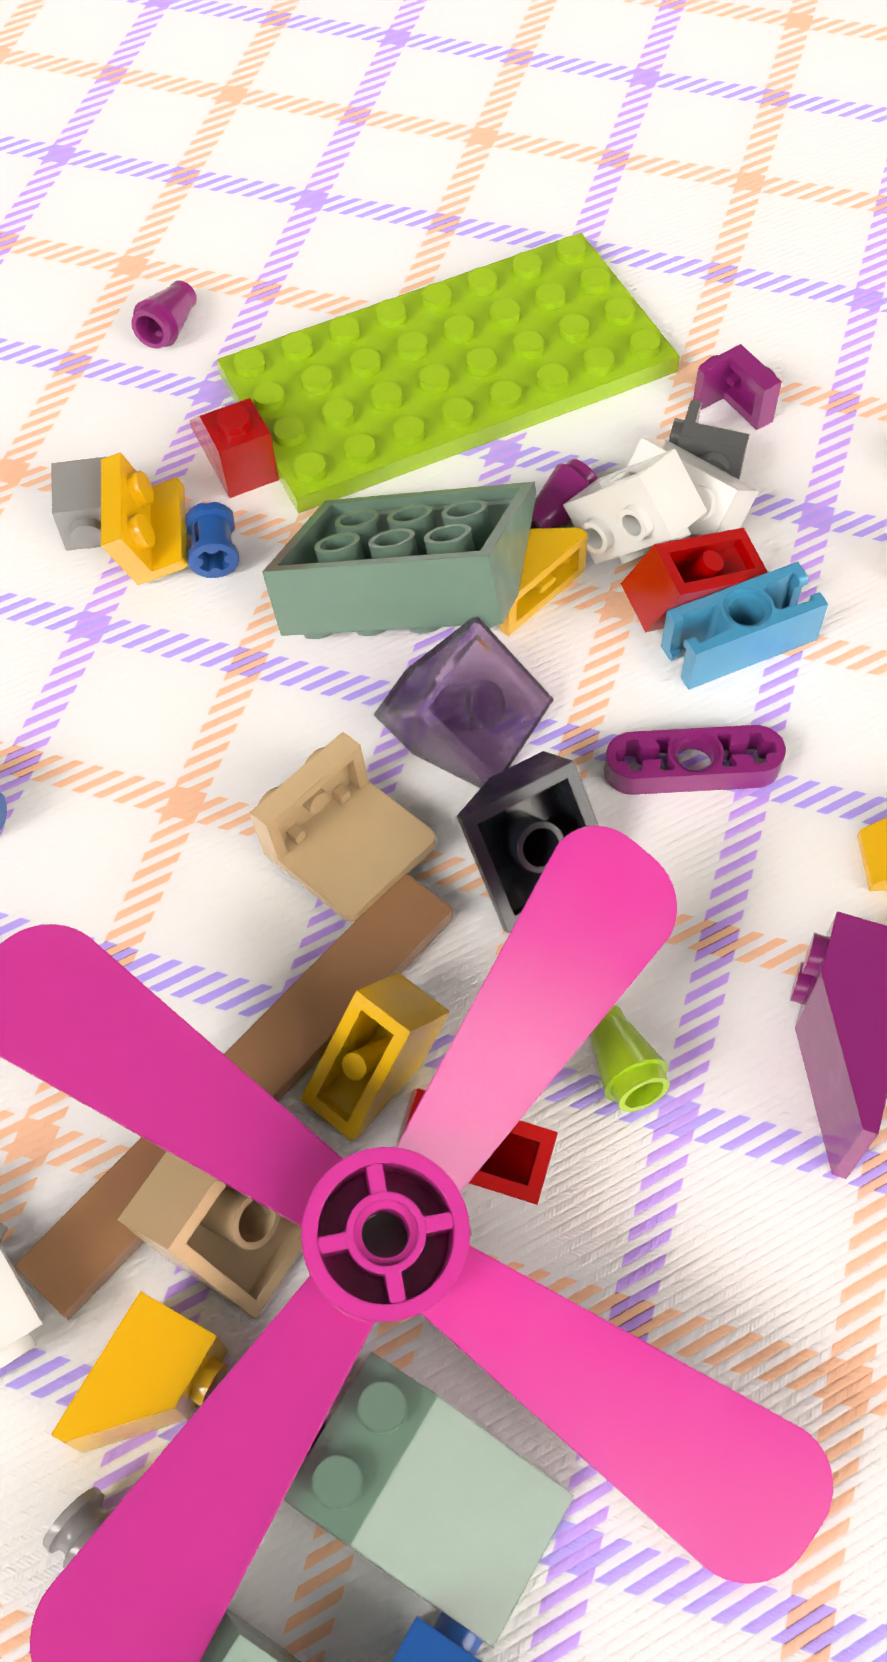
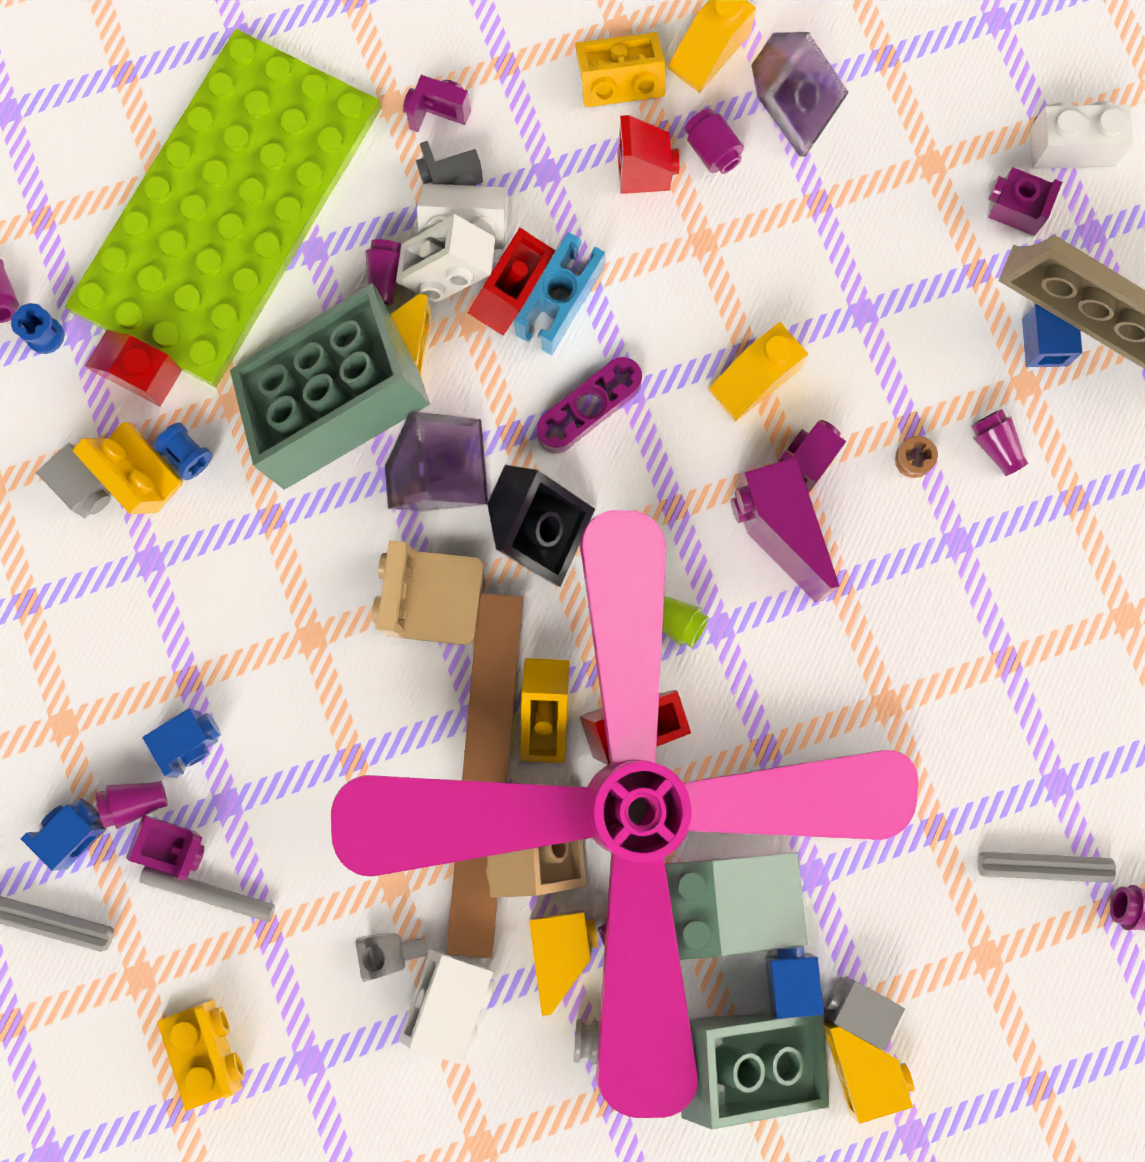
camera: 40 degrees left, 20 degrees up
none -> blue bush [11,303,65,354]

